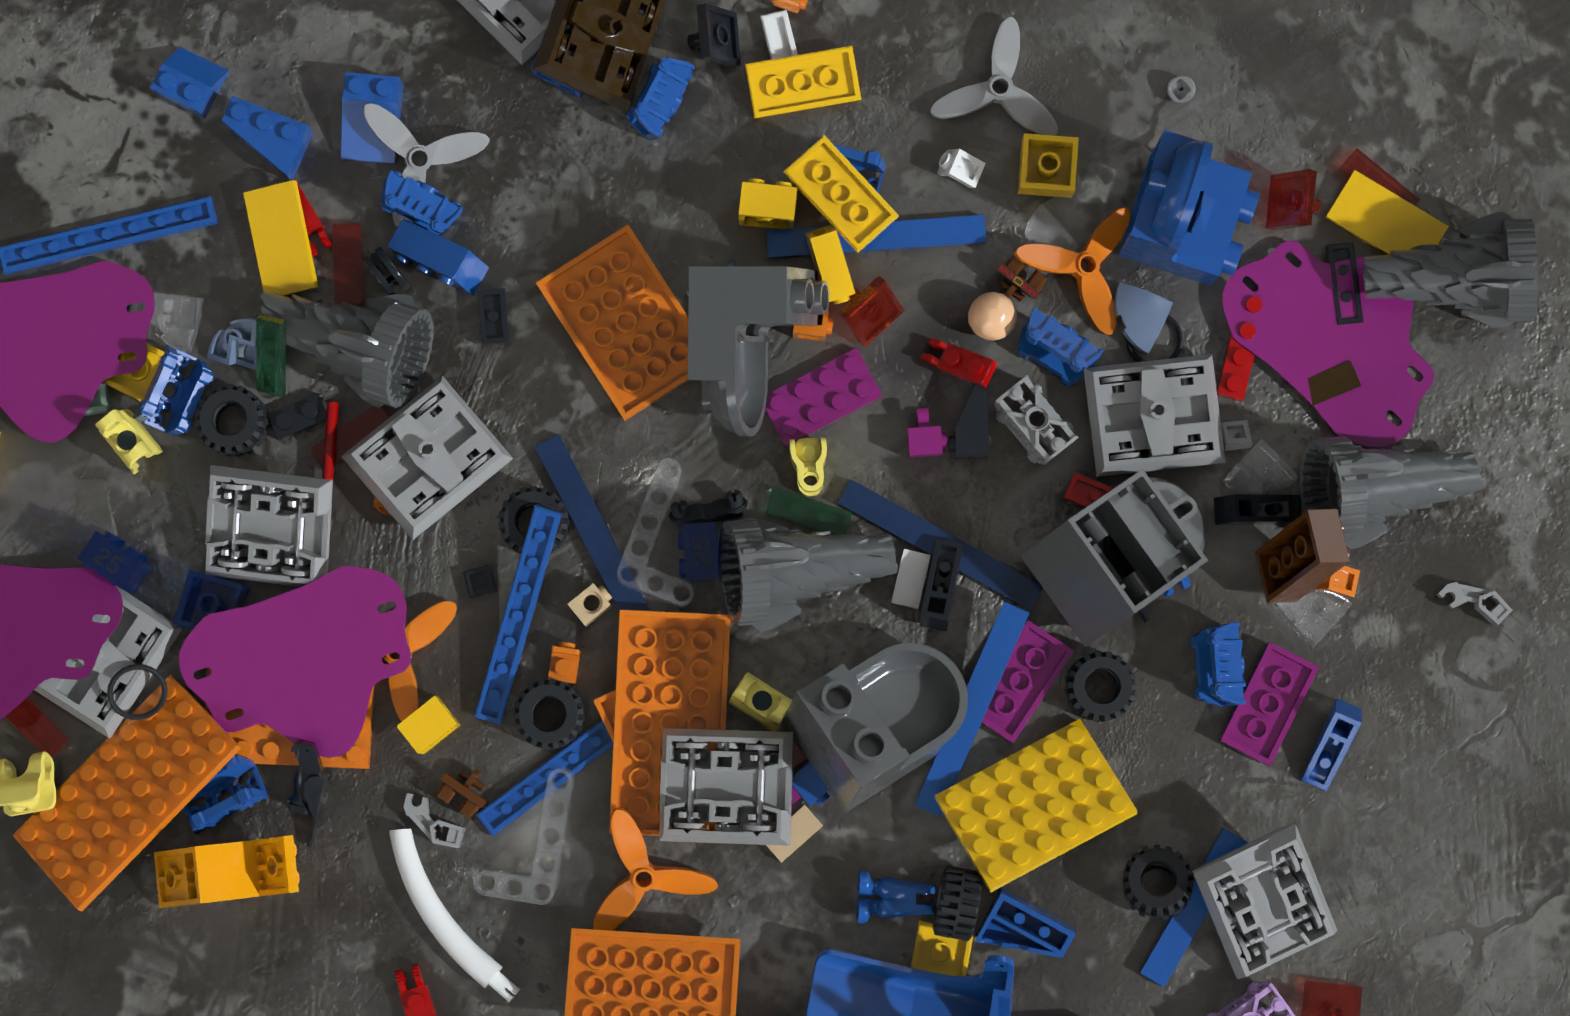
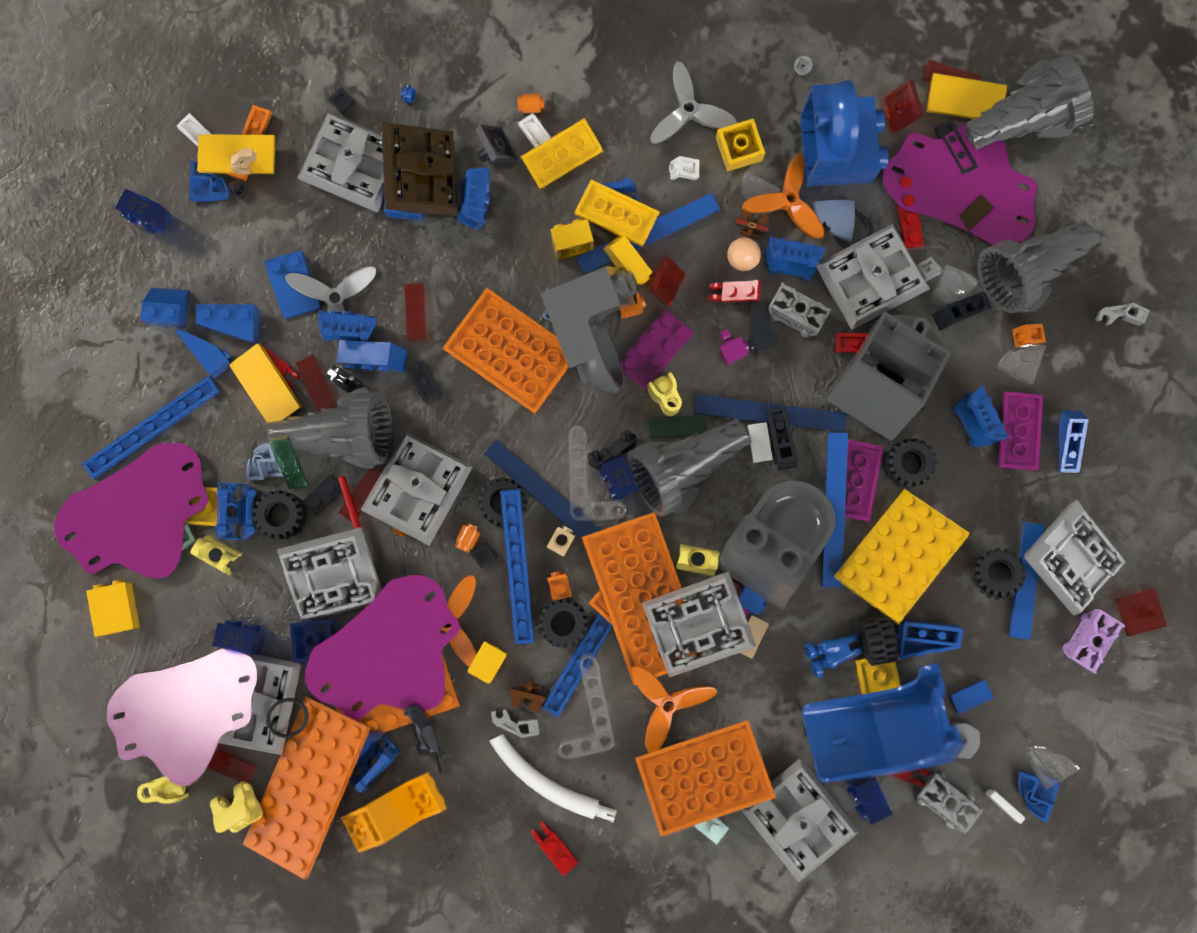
camera: 20 degrees left, 0 degrees up
clear brick [151,292,204,353] -> none
reddish brown brick [1255,509,1350,603] -> none
none -> blue slope [176,329,232,378]
none -> clear red tile [404,283,427,341]
none -> orange brick [455,523,480,553]

